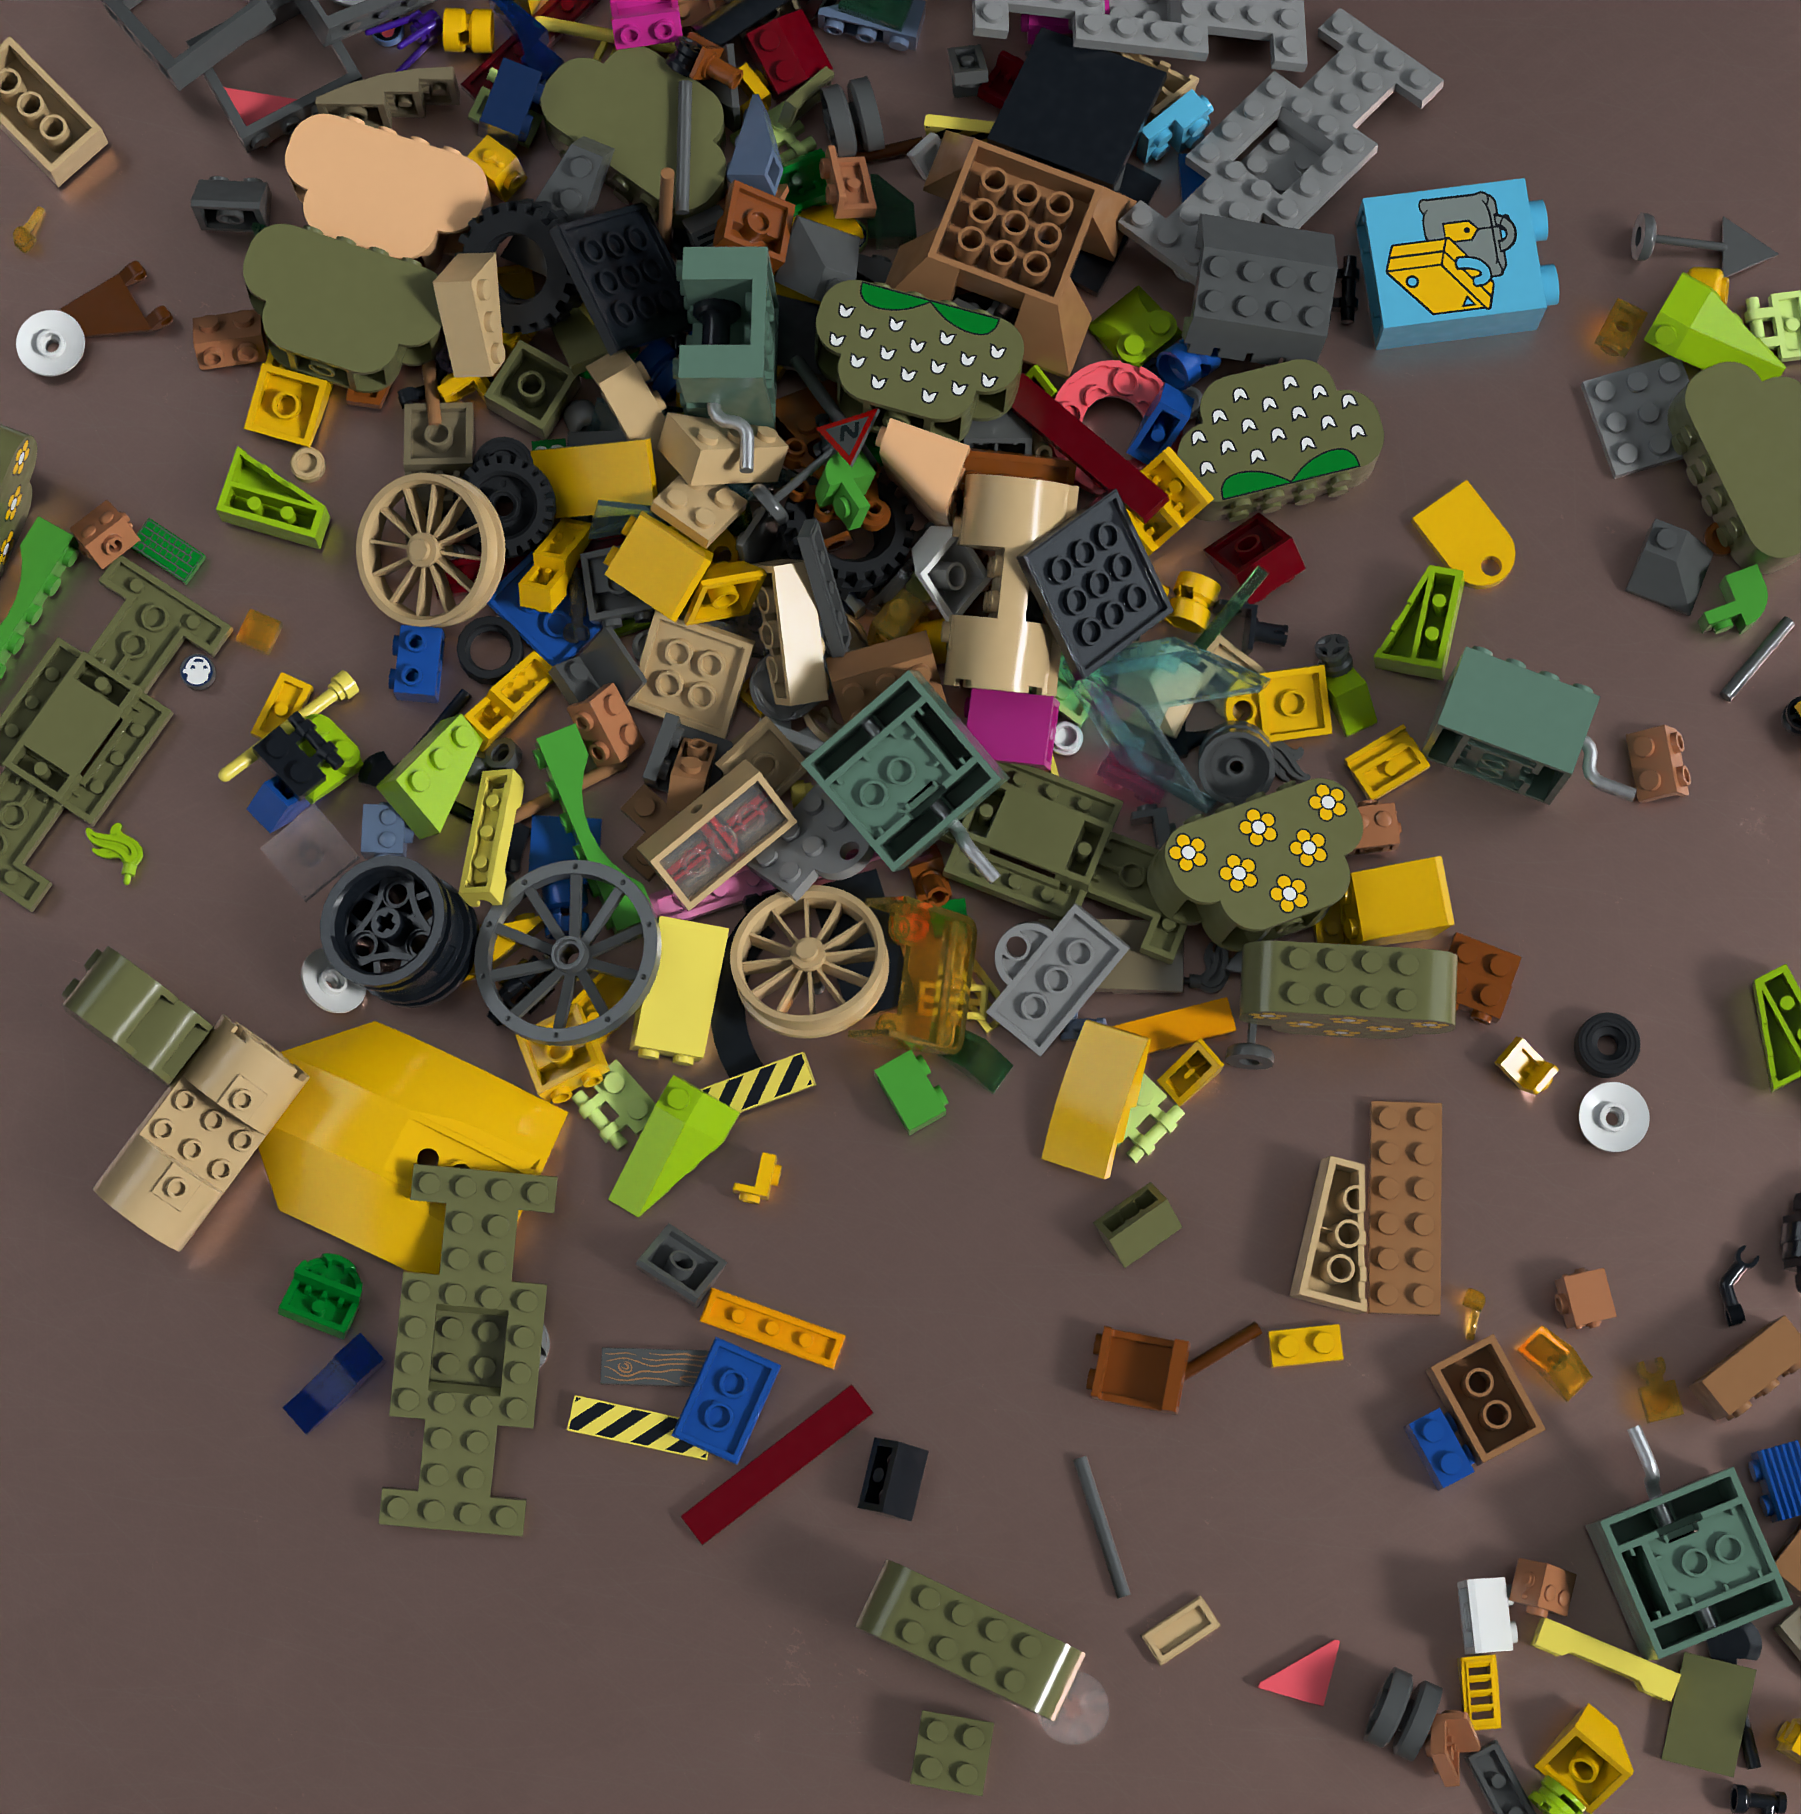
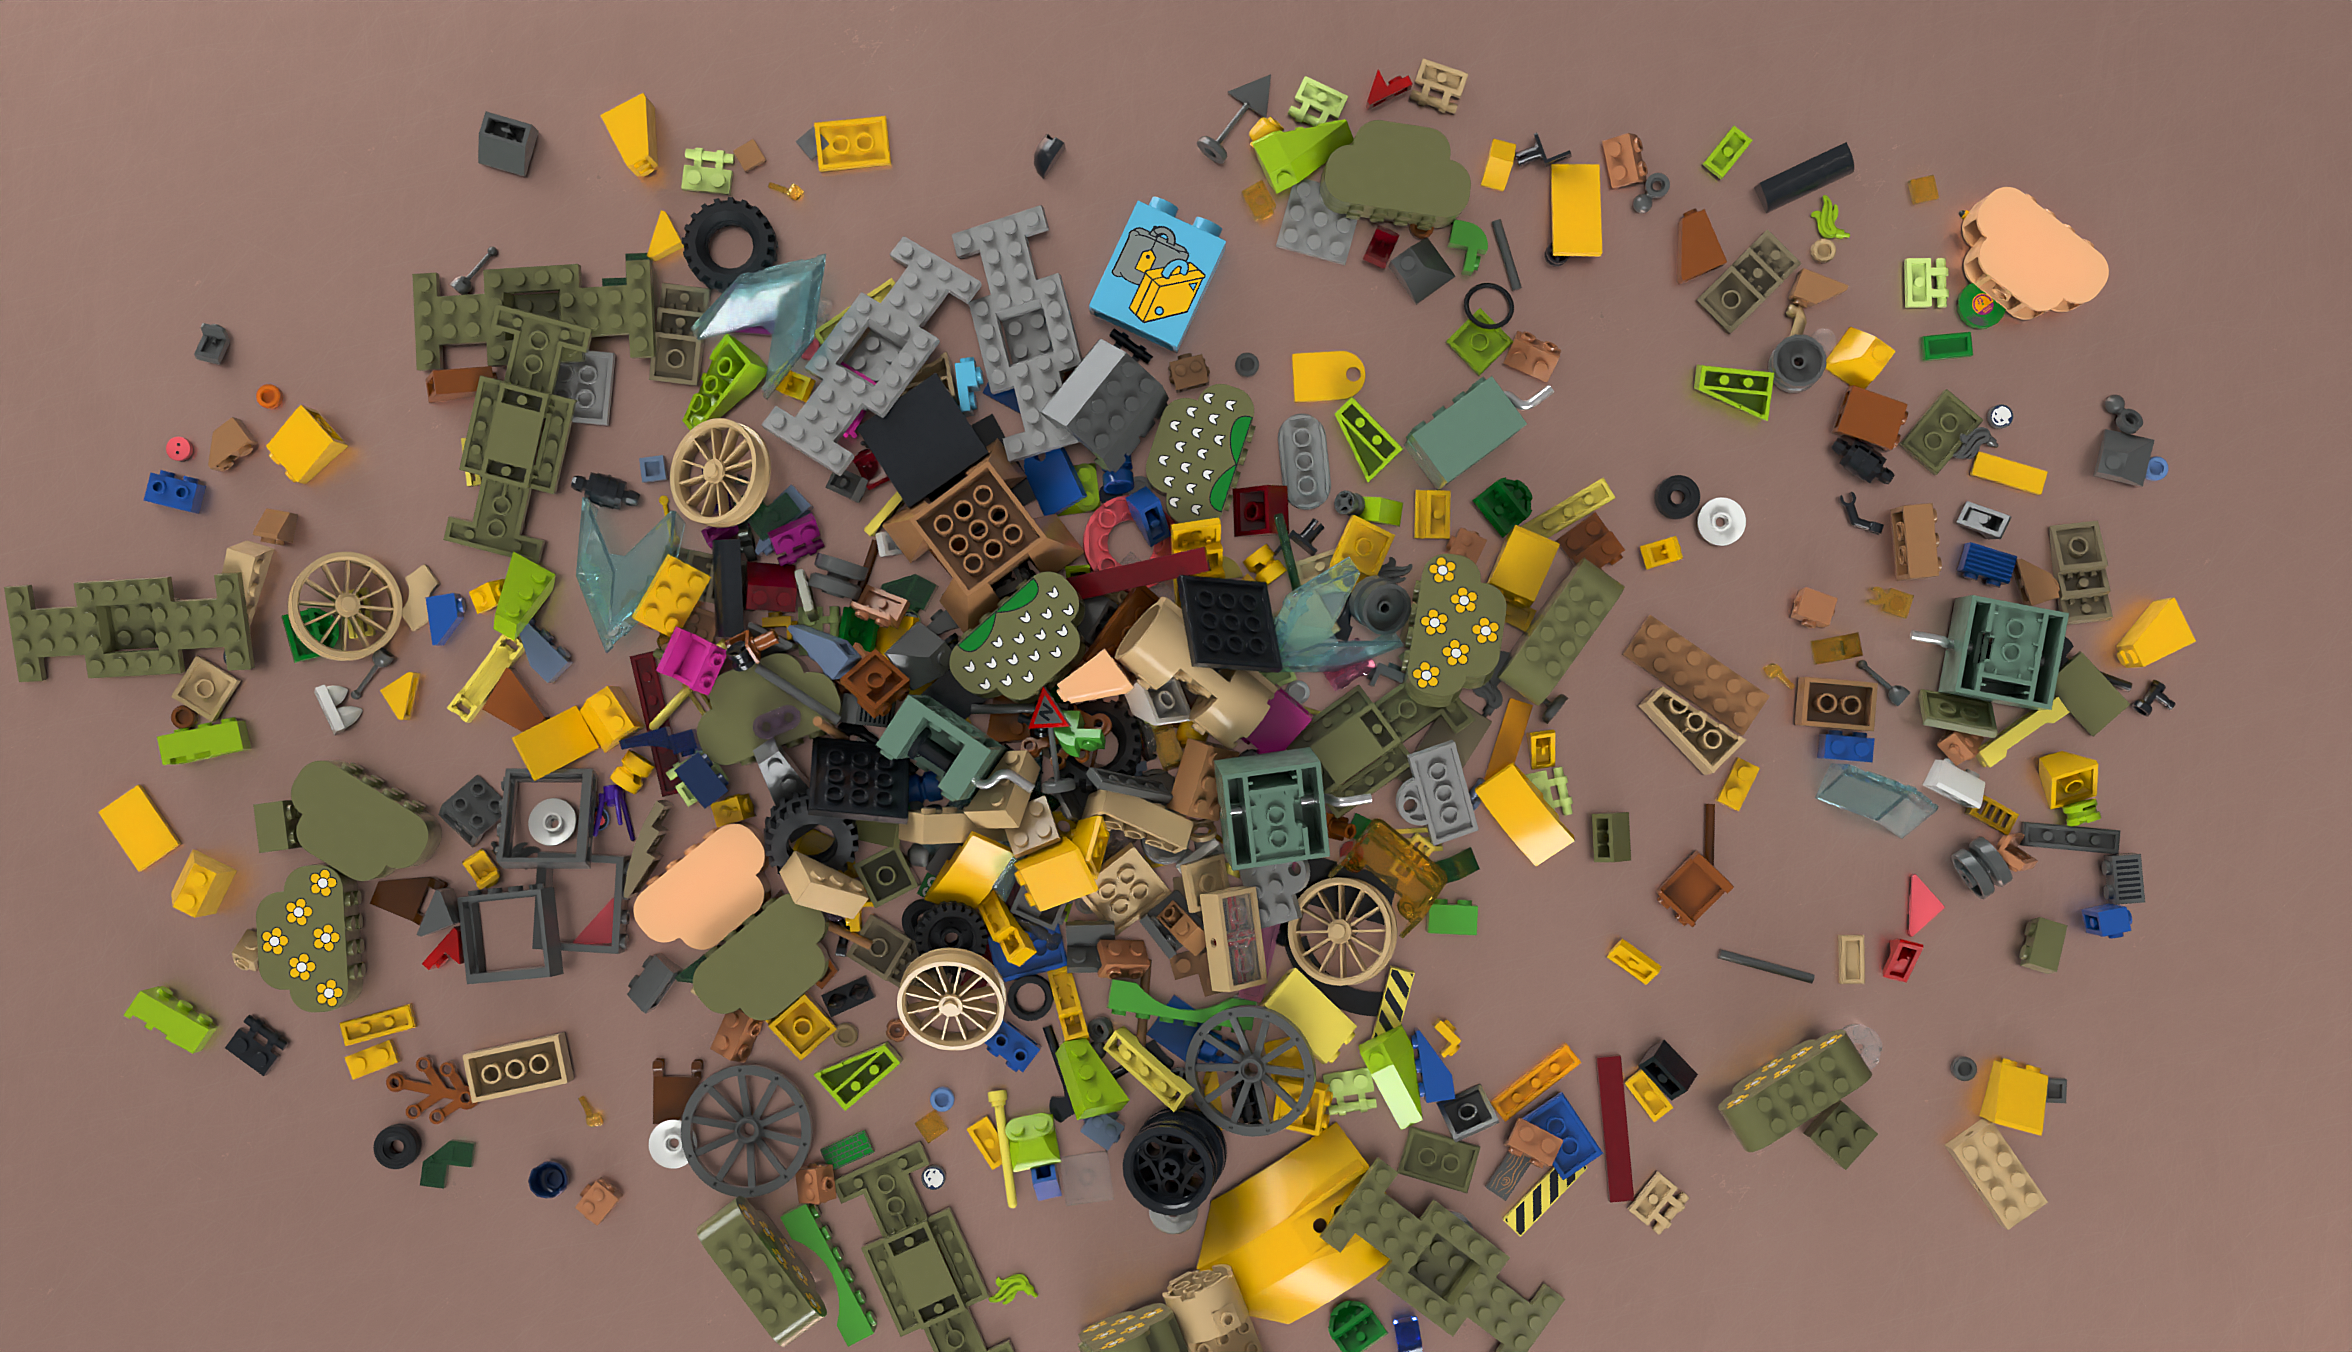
camera: 55 degrees left, 10 degrees up
black plate [252,711,345,802] -> none
none -> dark grey wheel [681,1064,813,1198]
none -> plate [753,705,801,739]
none -> magenta plate [767,513,825,566]
none -> black tile [821,975,876,1017]
none -> nougat plate [886,1018,909,1042]
none -> medium blue tile [930,1086,955,1112]
none -> blue tile [1024,447,1087,516]
none -> black brick [1034,134,1065,179]
none -> medium nougat head [1168,353,1210,393]
none -> light yellow tile [1223,556,1243,579]
none -> dark grey tile [1235,353,1259,378]
none -> light grey tile [1278,414,1331,510]
none -> dark red bracket [1363,225,1400,269]
none -> olive tile [1397,1126,1481,1193]
none -> blue slope [1411,1028,1455,1103]
none -> lime tile [1445,308,1513,376]
none -> black tyre [1464,283,1514,329]
none -> green slope [1472,477,1533,538]
none -> nougat bracket [1503,1118,1564,1169]
none -> light yellow tile [1520,477,1615,538]
none -> yellow plate [1607,938,1662,985]
none -> yellow plate [1624,1069,1673,1122]
none -> tan plate [1627,1171,1690,1235]
none -> clear light blue windscreen [1815,763,1939,839]
none -> dark grey hinge [1858,660,1910,706]
none -> red slope [1882,939,1924,983]
none -> olive tile [1918,689,1998,739]

